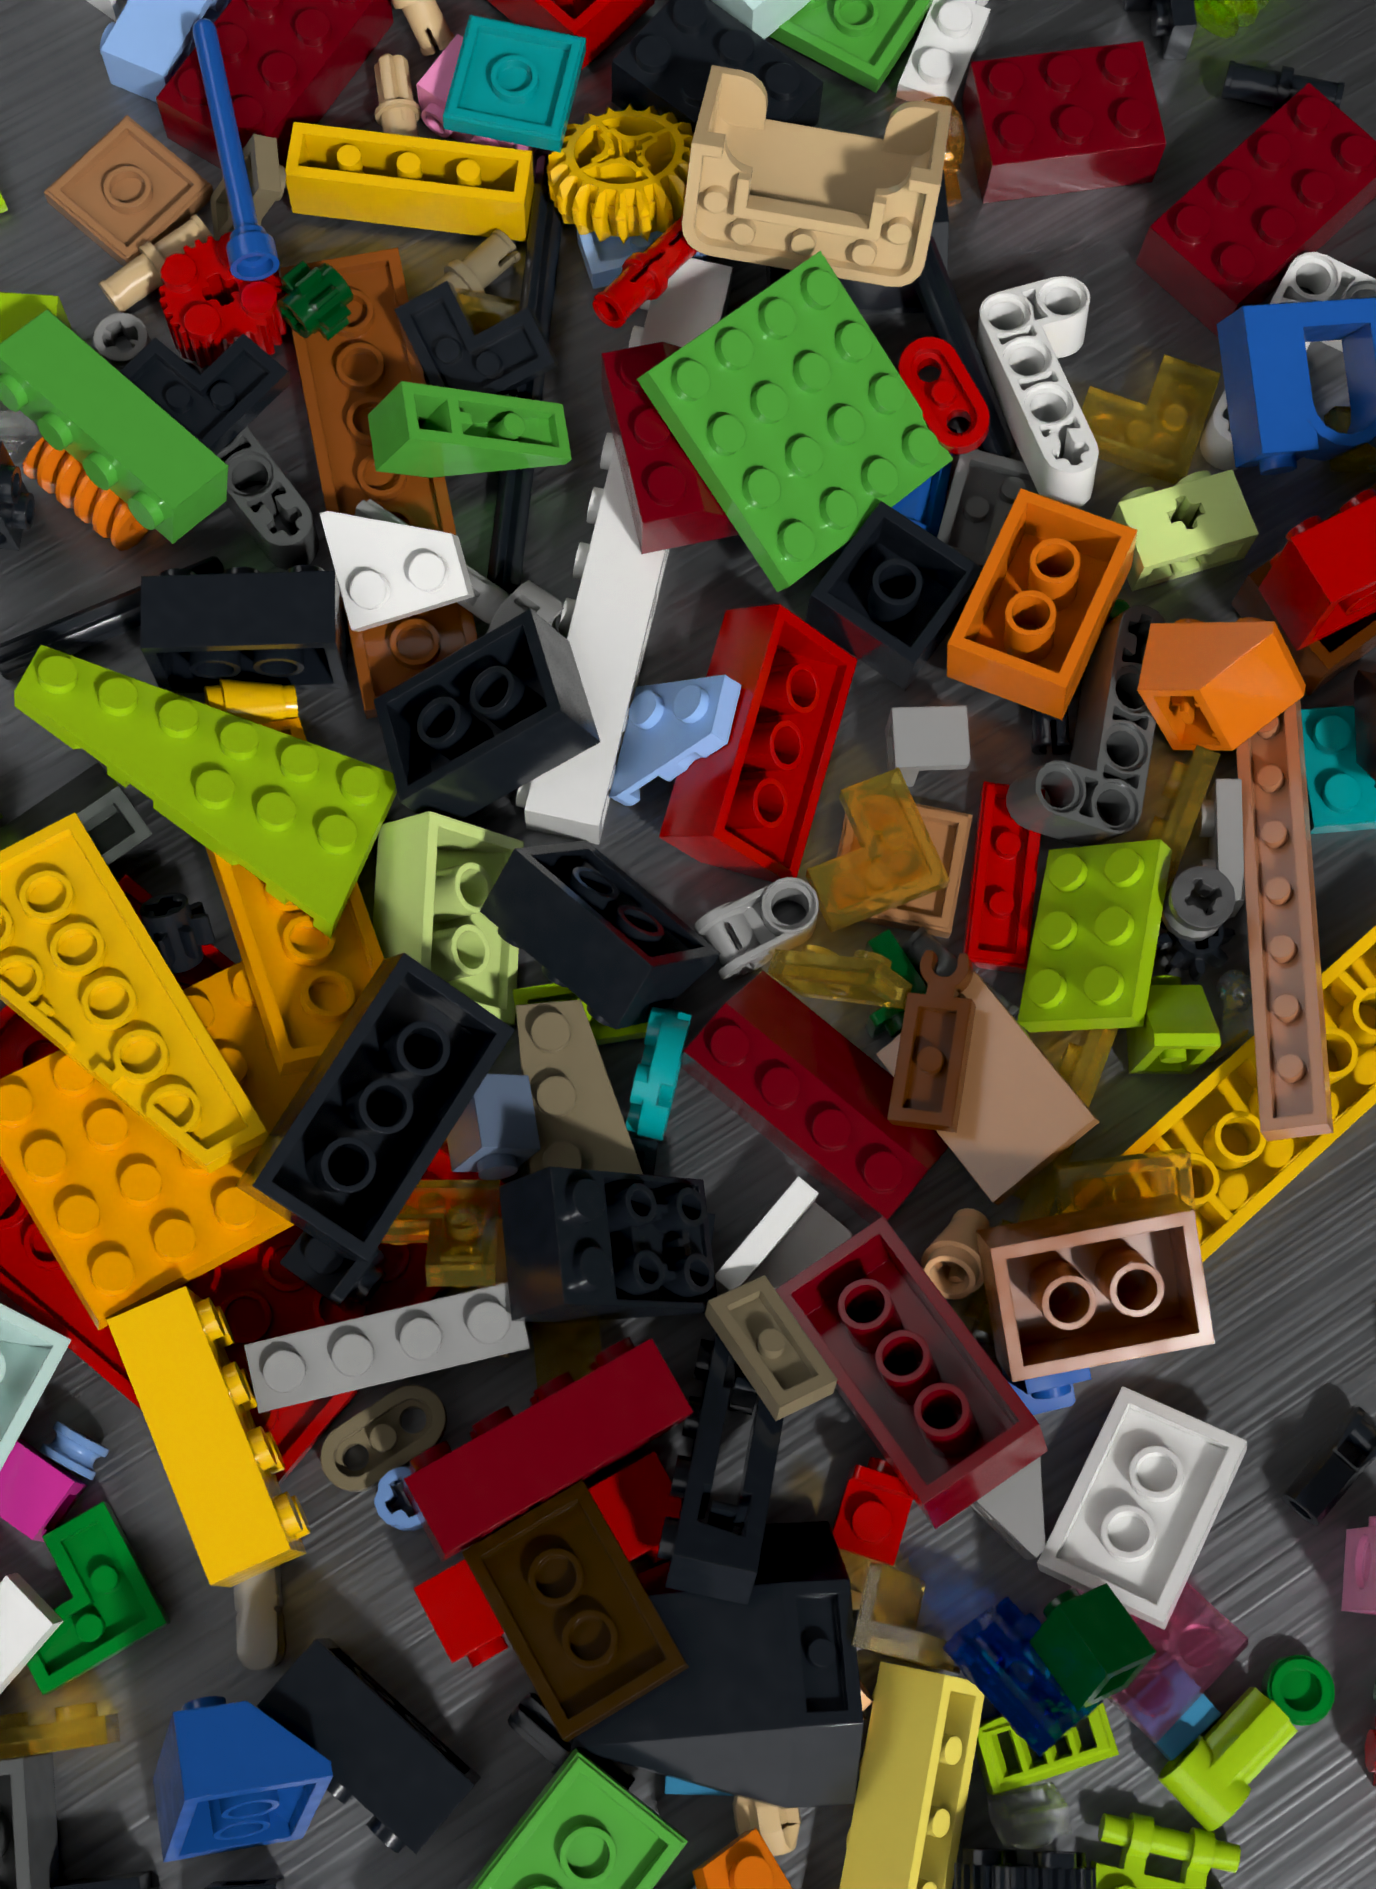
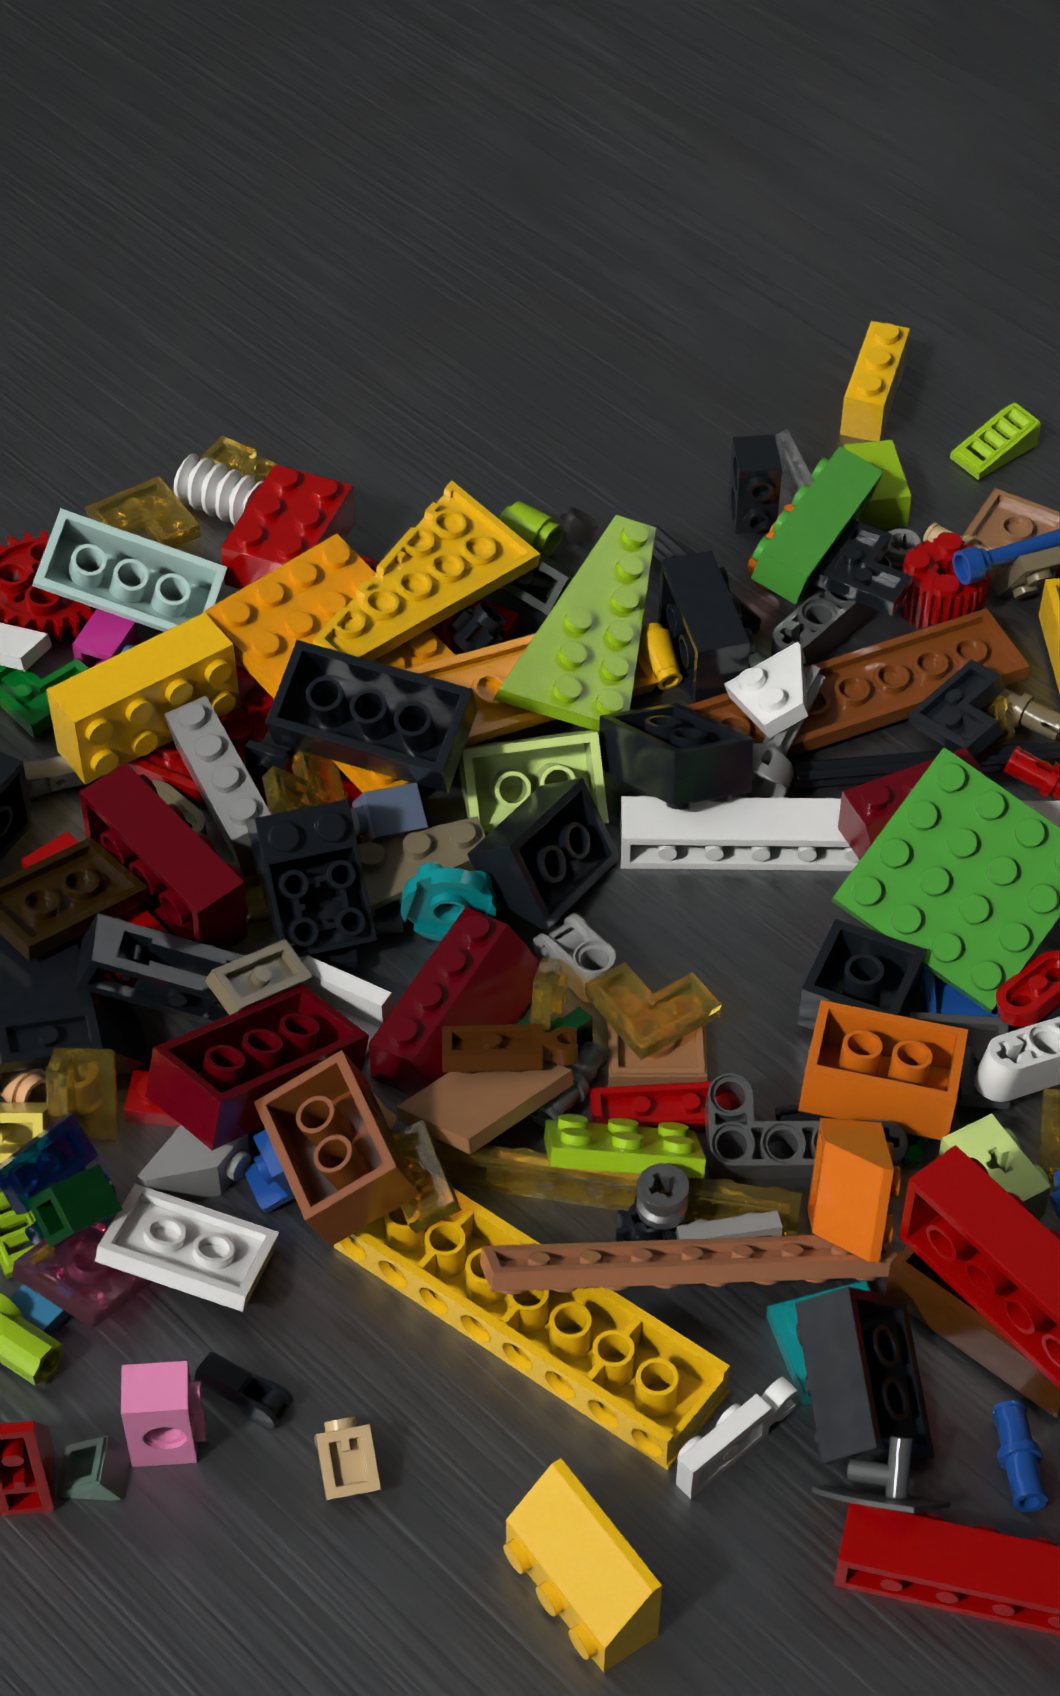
camera: 85 degrees right, 25 degrees down
dark green gear [277,260,354,341] -> none
bright green slope [368,381,572,478] -> none
light blue wing [609,675,742,806] -> none
red slope [659,604,858,882] -> none
light grey panel [885,706,971,787] -> none
lime slope [1126,975,1221,1074] -> none
green tile [1261,1655,1335,1726] -> none

